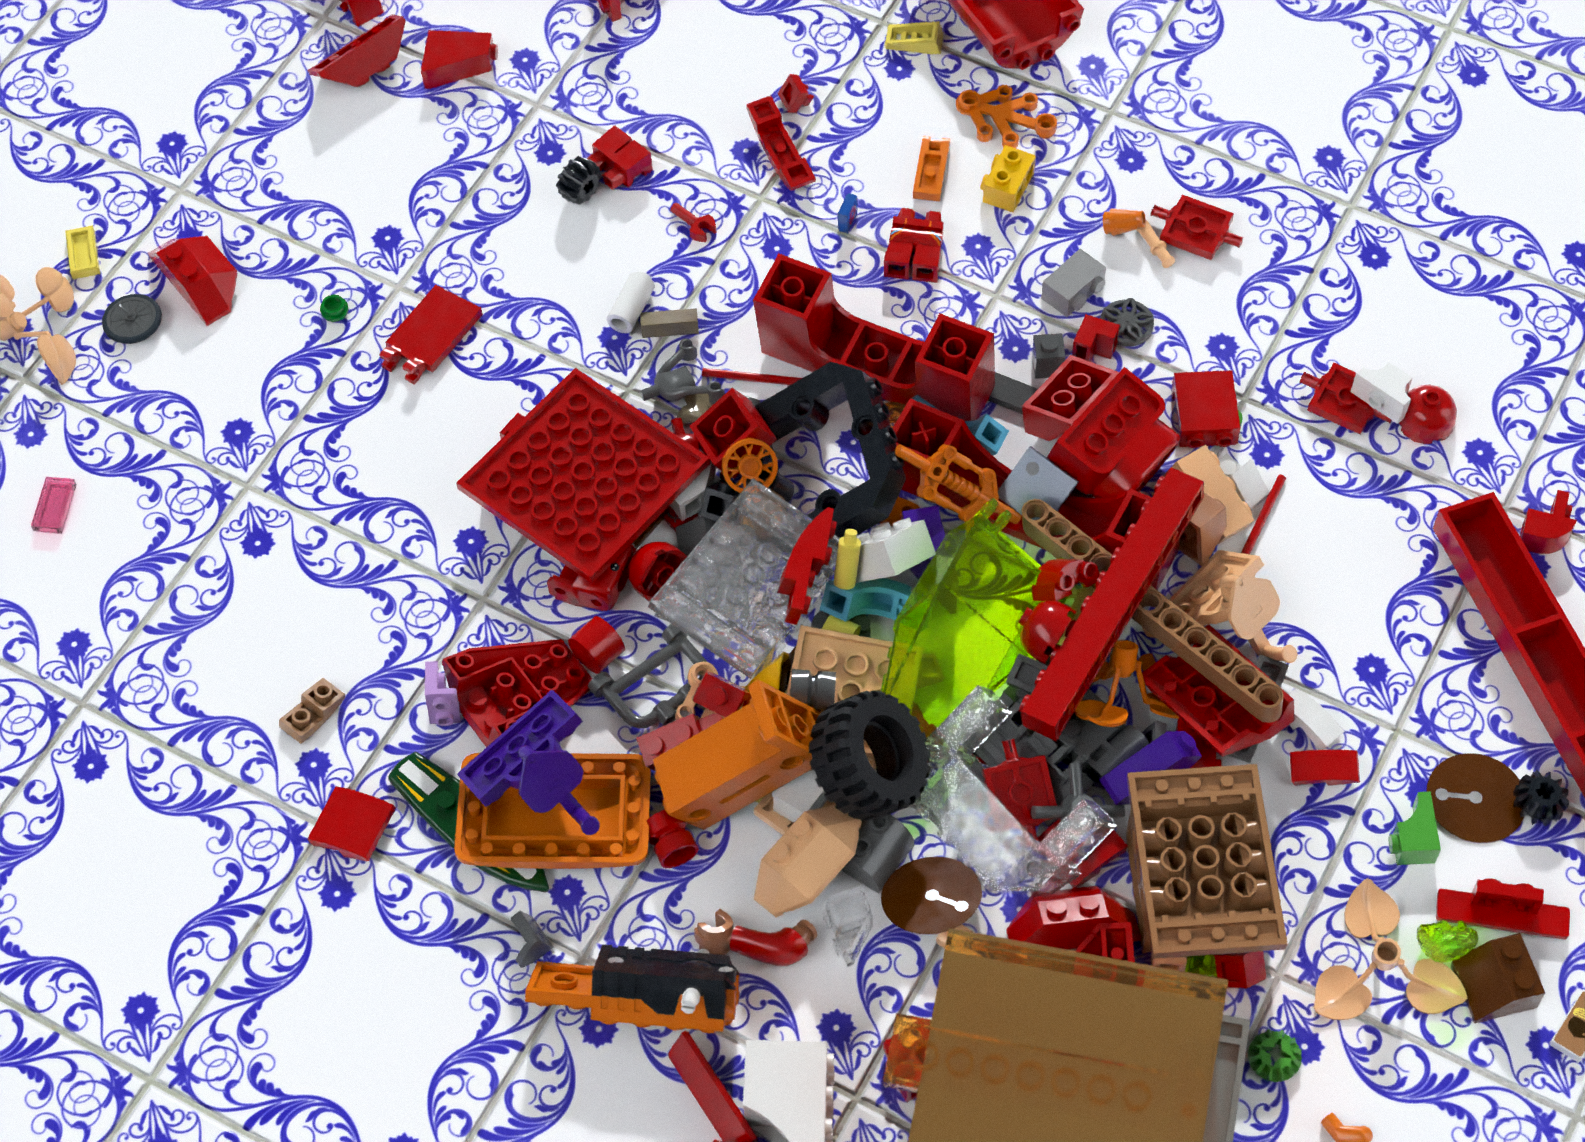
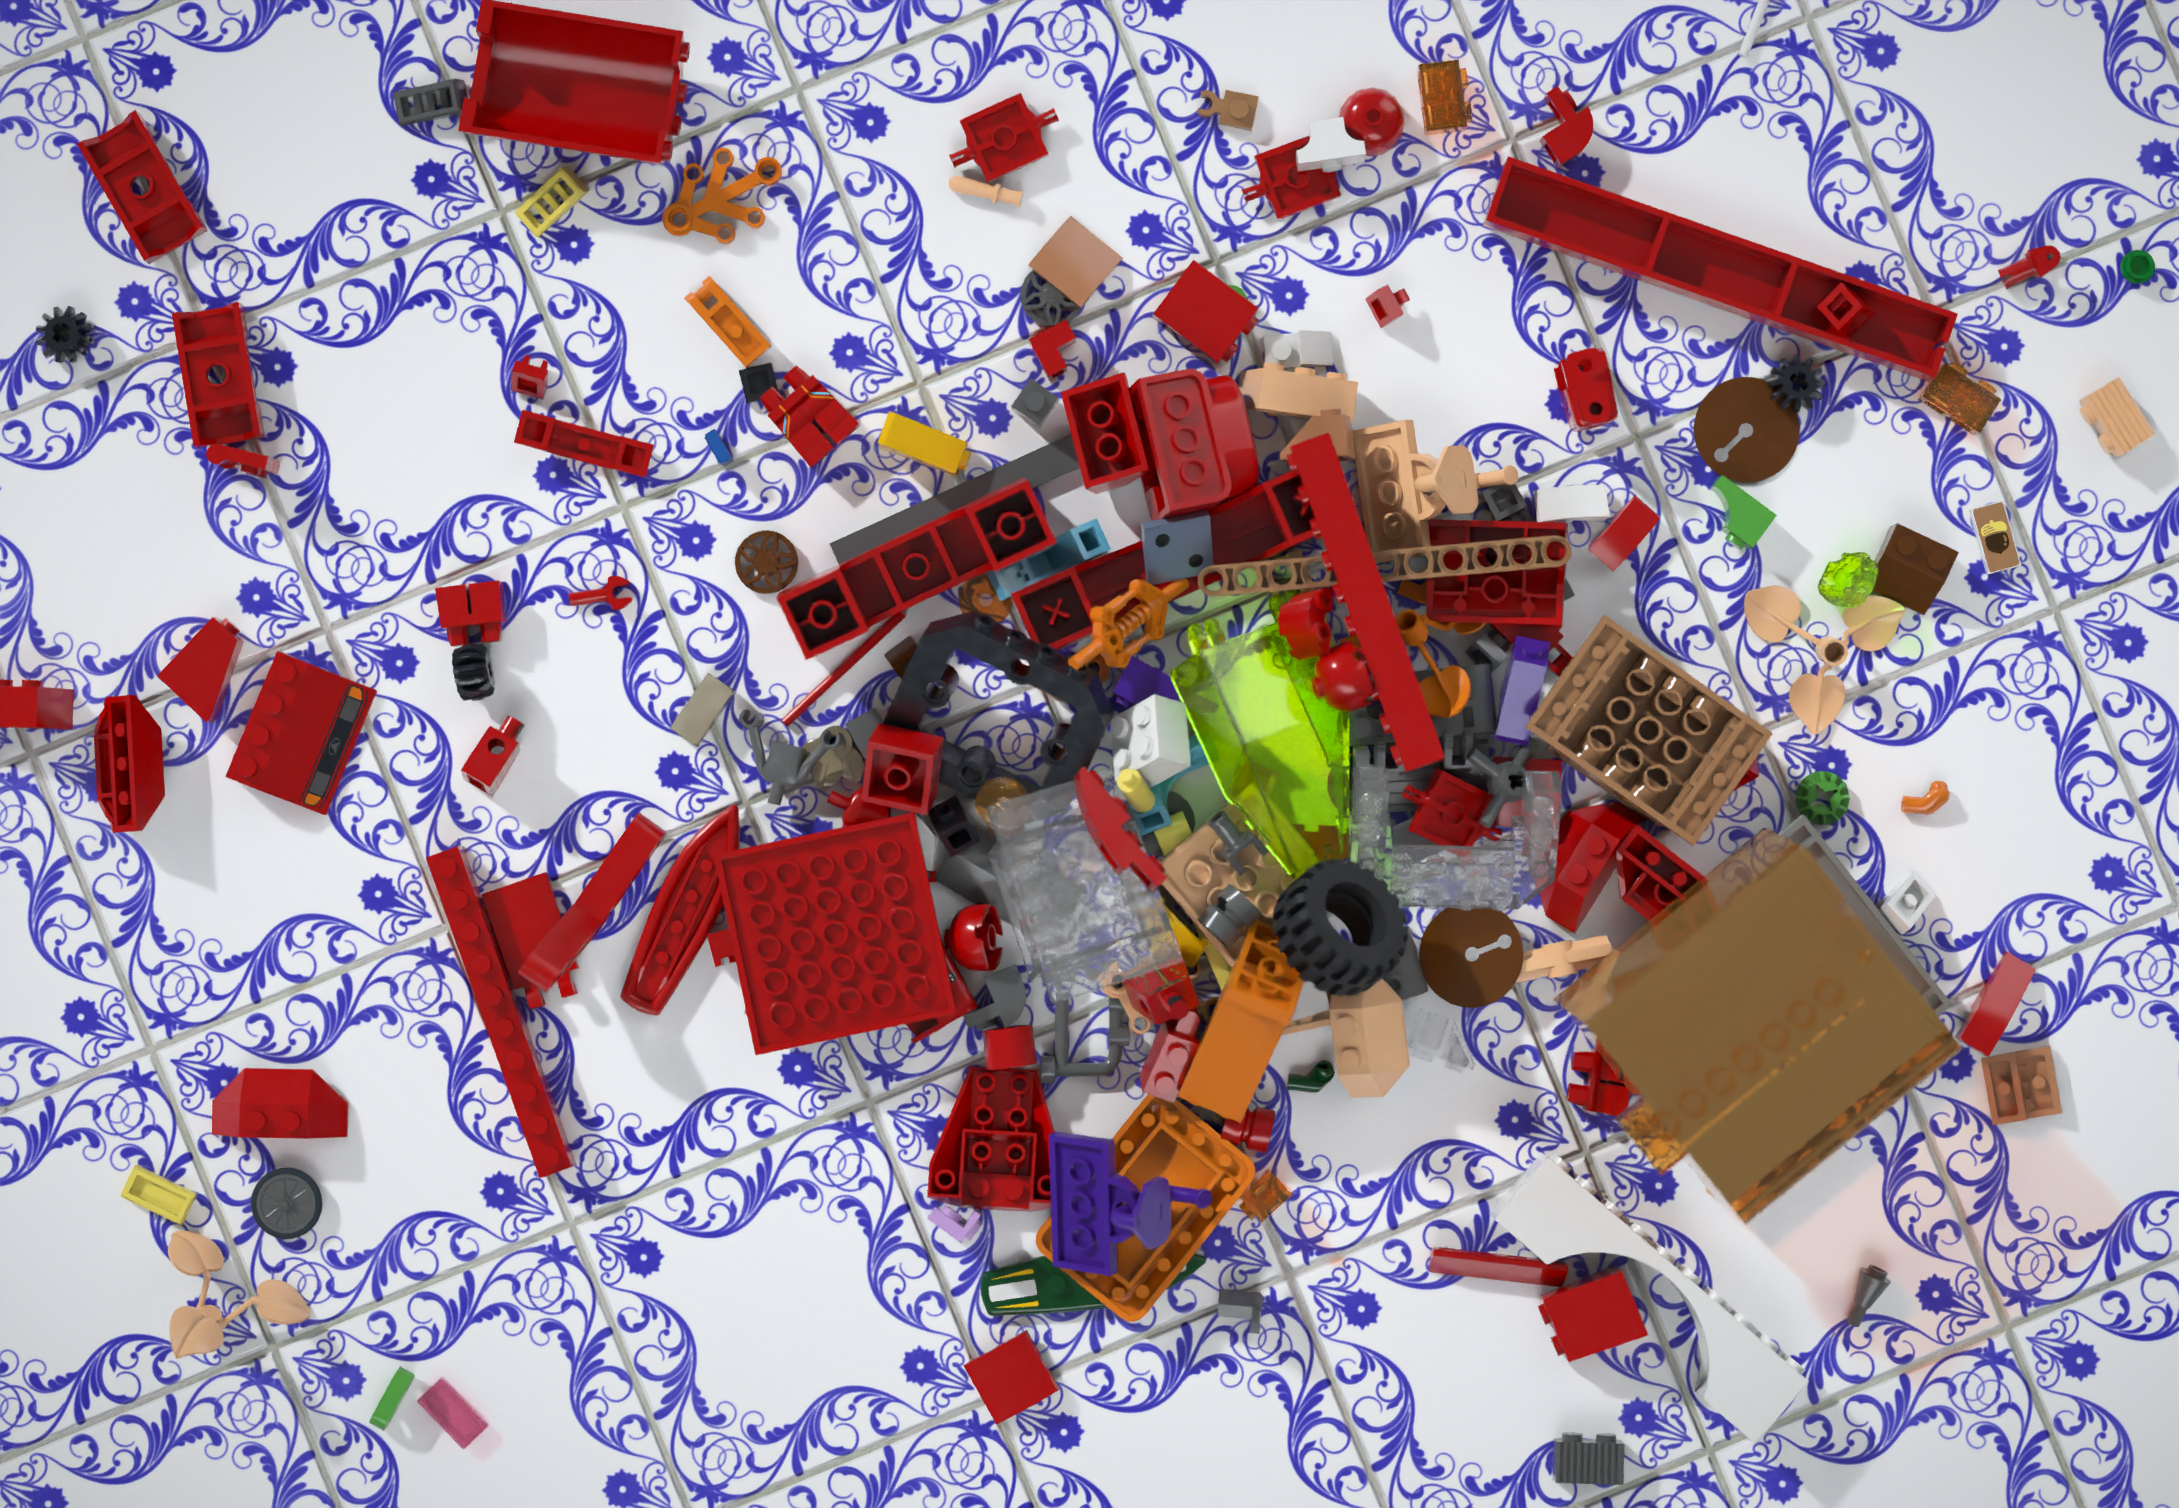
camera: 50 degrees left, 30 degrees up
medium nougat slope [279,678,345,744] -> none
green plate [320,295,349,322] -> none
piece [525,944,740,1033] -> none
white brick [606,271,655,333] -> none
piece [694,909,818,966] -> none
orange wheel [722,438,778,494] -> none
yellow brick [980,145,1036,213] -> none
dark grey tile [1006,654,1048,695] -> none
light grey brick [1041,248,1106,317] -> none
orange cone [1103,208,1146,236] -> none
red axle [1241,474,1286,554] -> none
red bracket [1436,878,1570,940] -> none
none -> red piece [225,651,378,815]
none -> bright green beam [369,1366,415,1431]
none -> red brick [426,846,576,1178]
none -> red torso [461,715,525,797]
none -> red beam [518,813,667,993]
none -> red piece [620,804,740,1016]
none -> black tile [738,362,779,404]
none -> yellow slope [877,411,972,476]
none -> dark grey brick [963,964,1026,1031]
none -> nougat slope [1028,216,1123,309]
none -> medium nougat plate [1197,90,1259,131]
none -> dark grey piece [1208,811,1269,876]
none -> clear orange brick [1238,1168,1292,1222]
none -> dark green arm [1287,1060,1335,1093]
none -> tile [1365,284,1410,328]
none -> clear orange brick [1417,60,1472,136]
none -> red piece [1553,348,1618,432]

